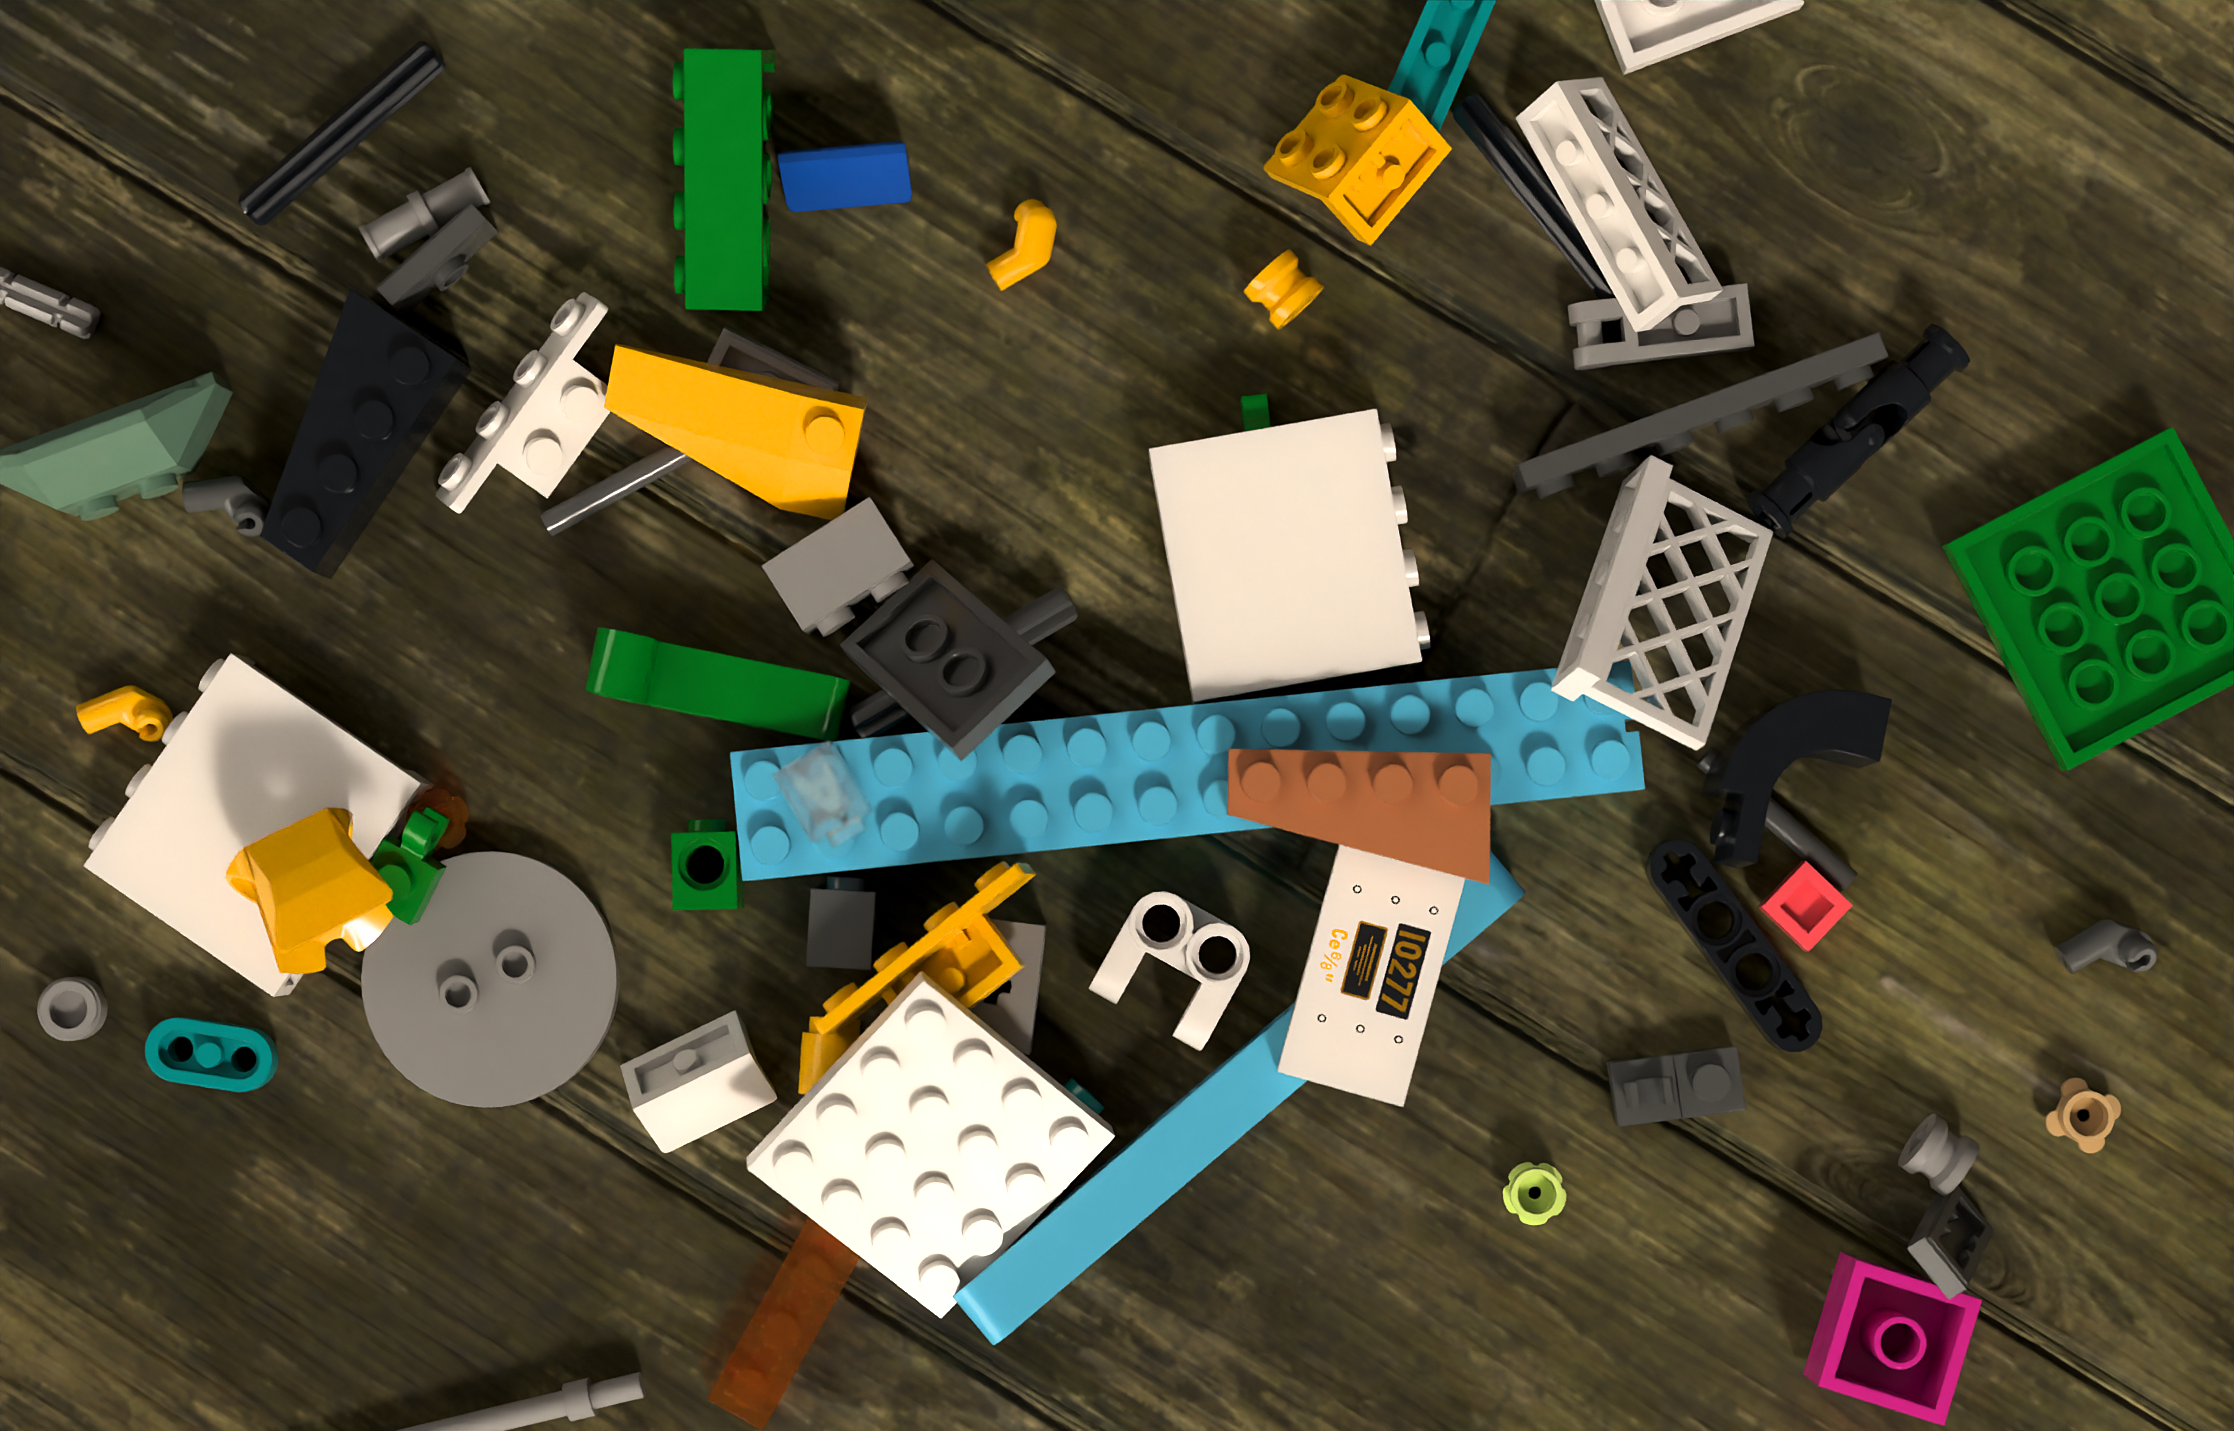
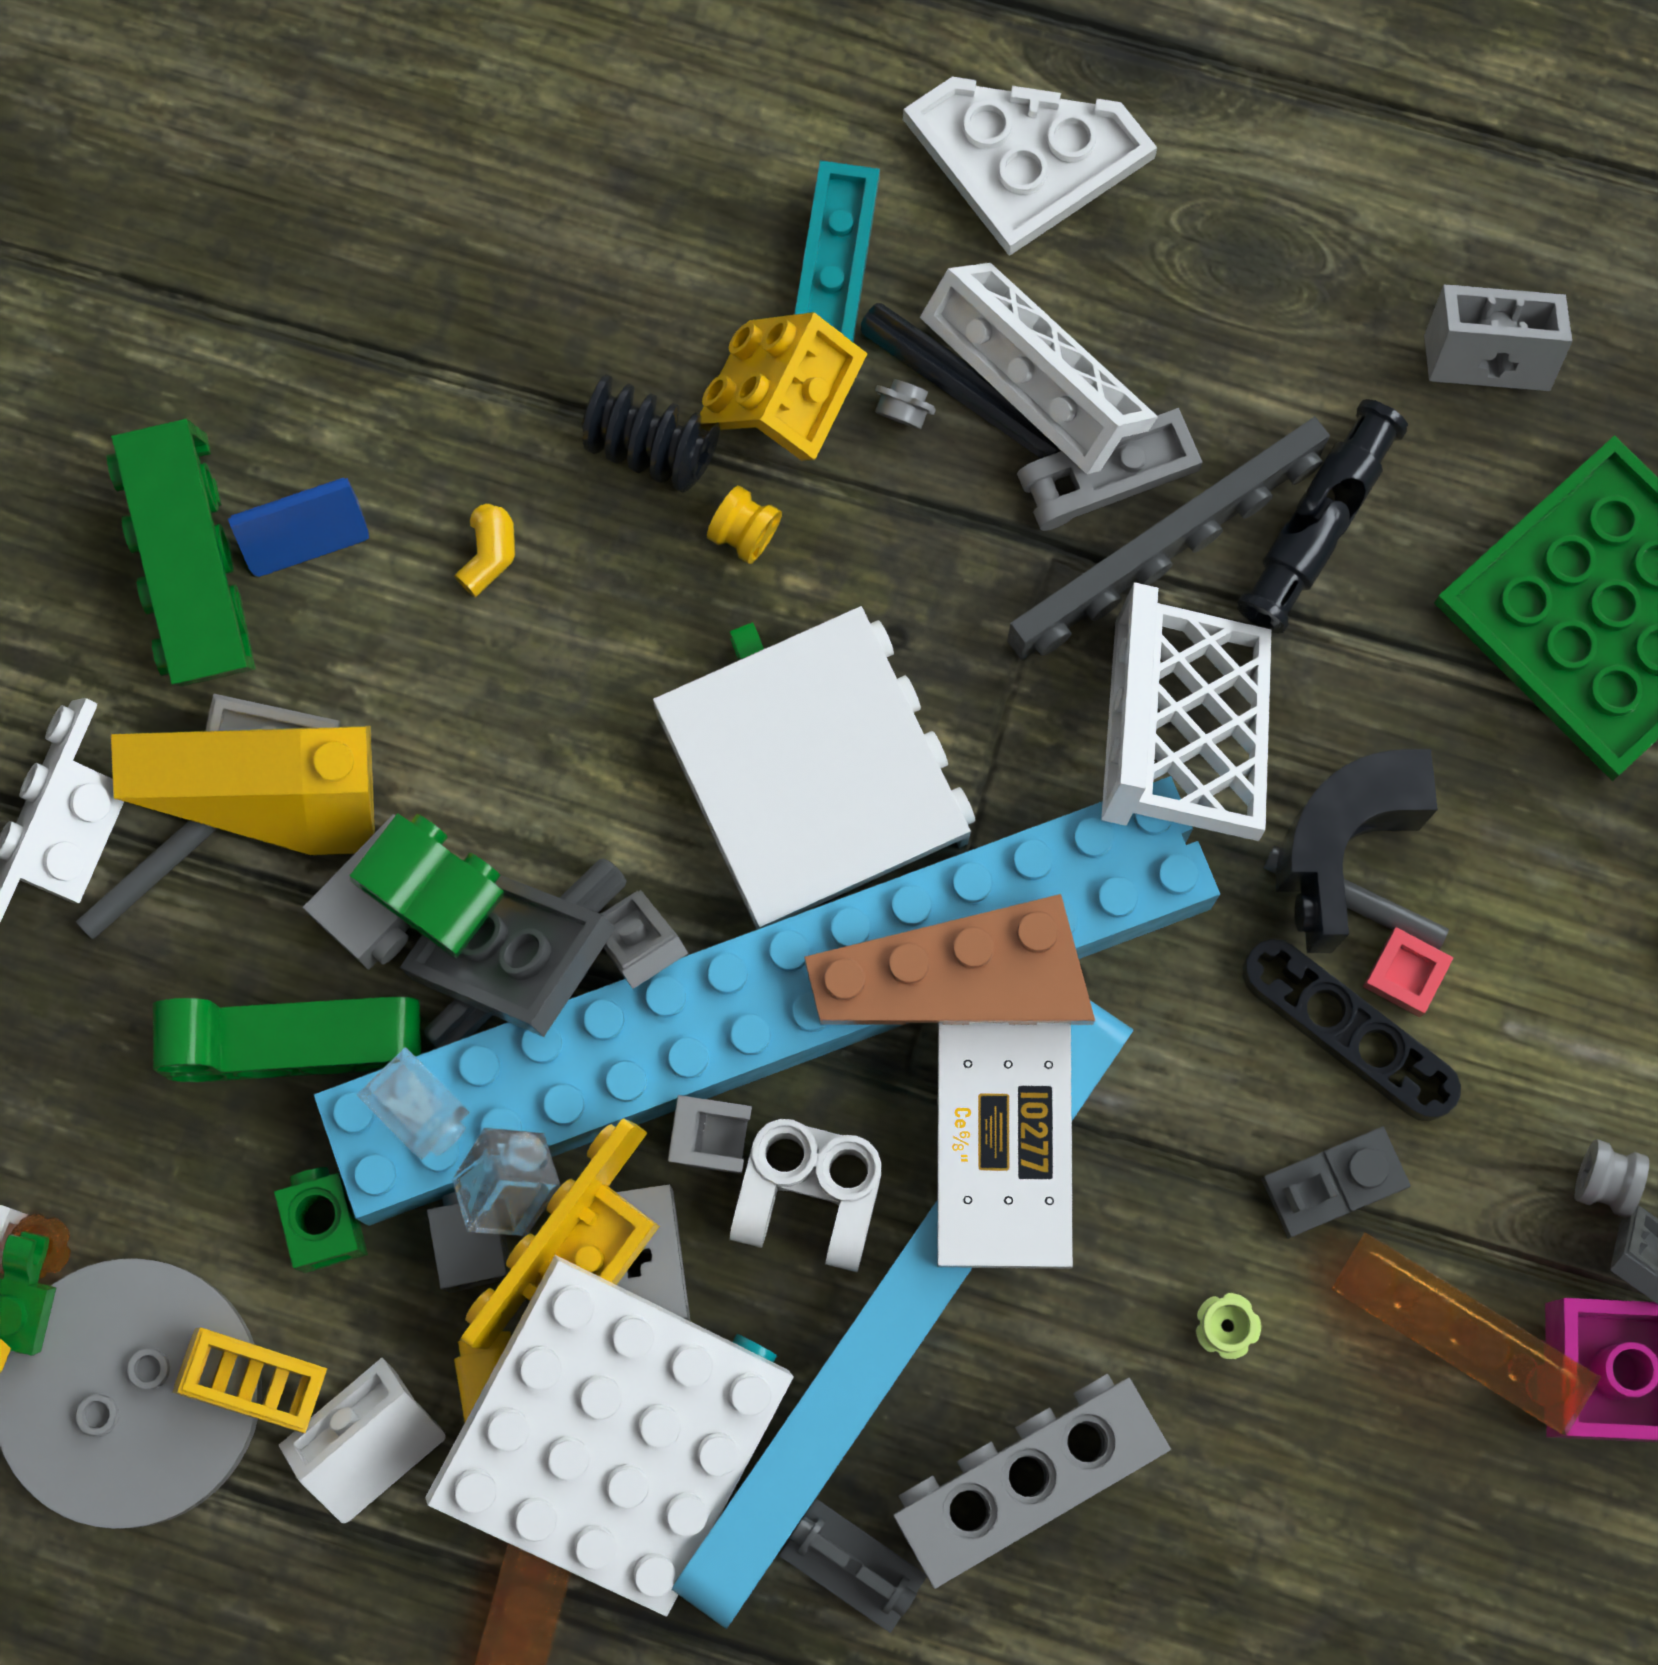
camera: 20 degrees left, 10 degrees down
none -> yellow slope [172,1327,327,1433]
none -> green brick [349,813,504,959]
none -> clear brick [452,1128,560,1236]
none -> black piece [582,374,720,493]
none -> light grey plate [601,890,688,989]
none -> light grey window [668,1095,752,1174]
none -> dark grey hinge [779,1499,927,1633]
none -> light grey plate [875,379,936,429]
none -> light grey brick [893,1374,1171,1589]
none -> clear orange plate [1331,1232,1602,1435]
none -> light grey brick [1424,284,1572,391]

